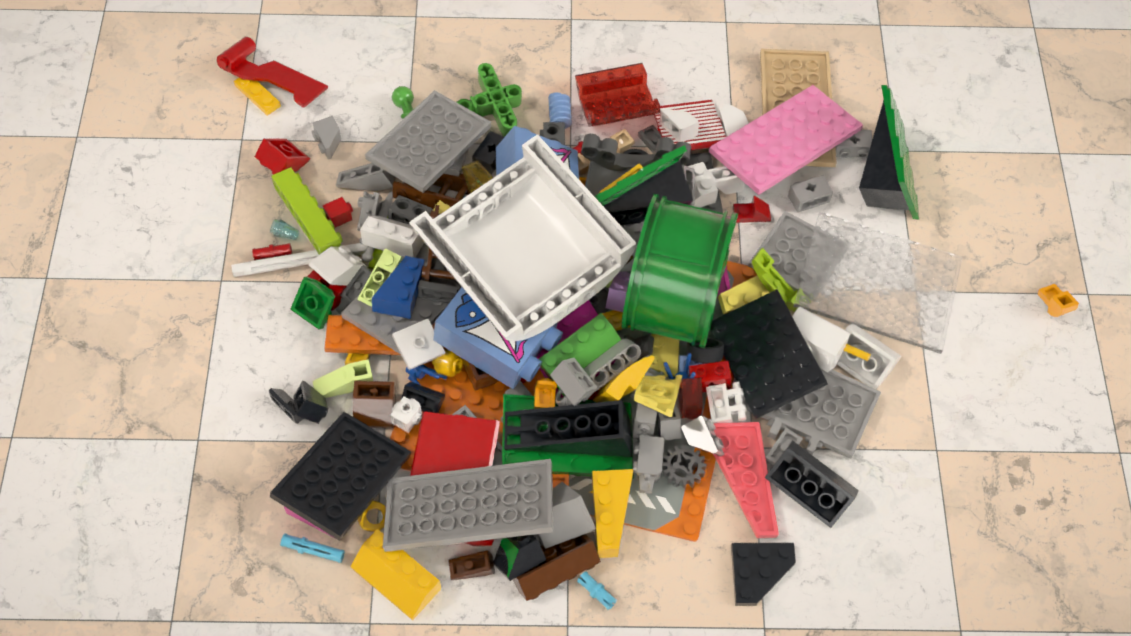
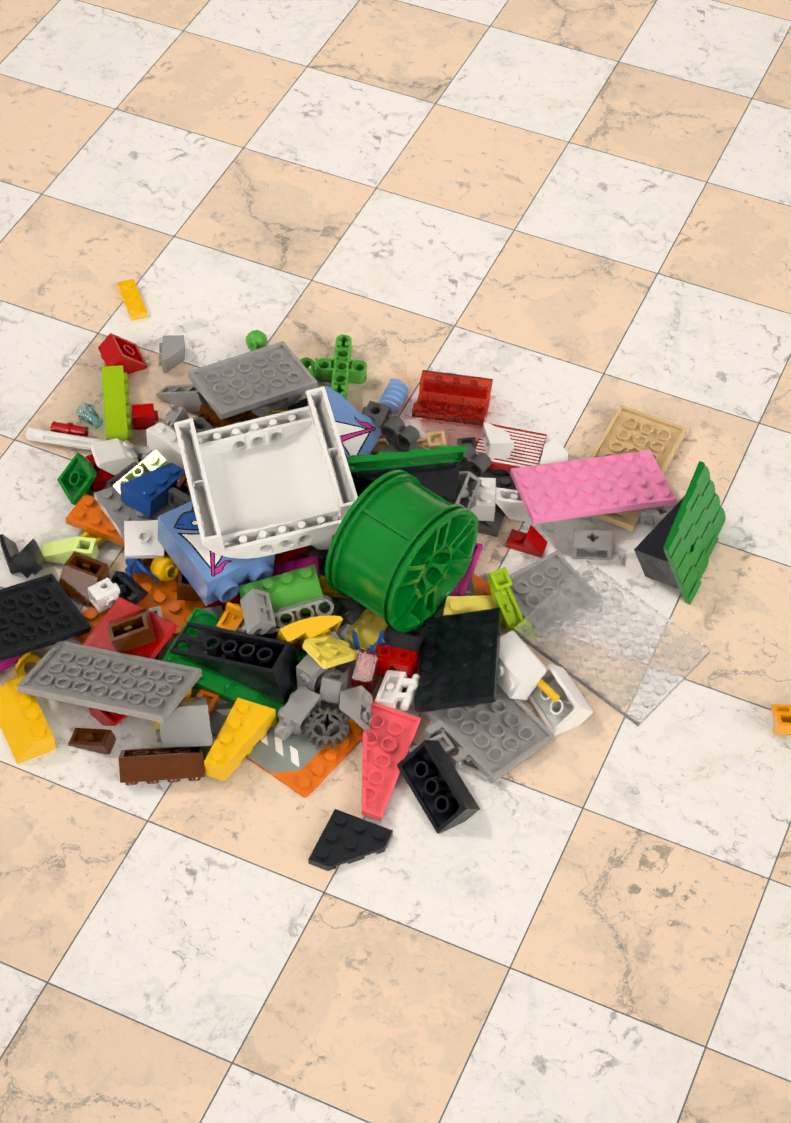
camera: 25 degrees right, 10 degrees down
red door [217,37,328,108] -> none
black slope [493,535,546,581] -> none
medium azure pin [577,571,617,610] -> none
none -> reddish brown slope [107,607,157,653]

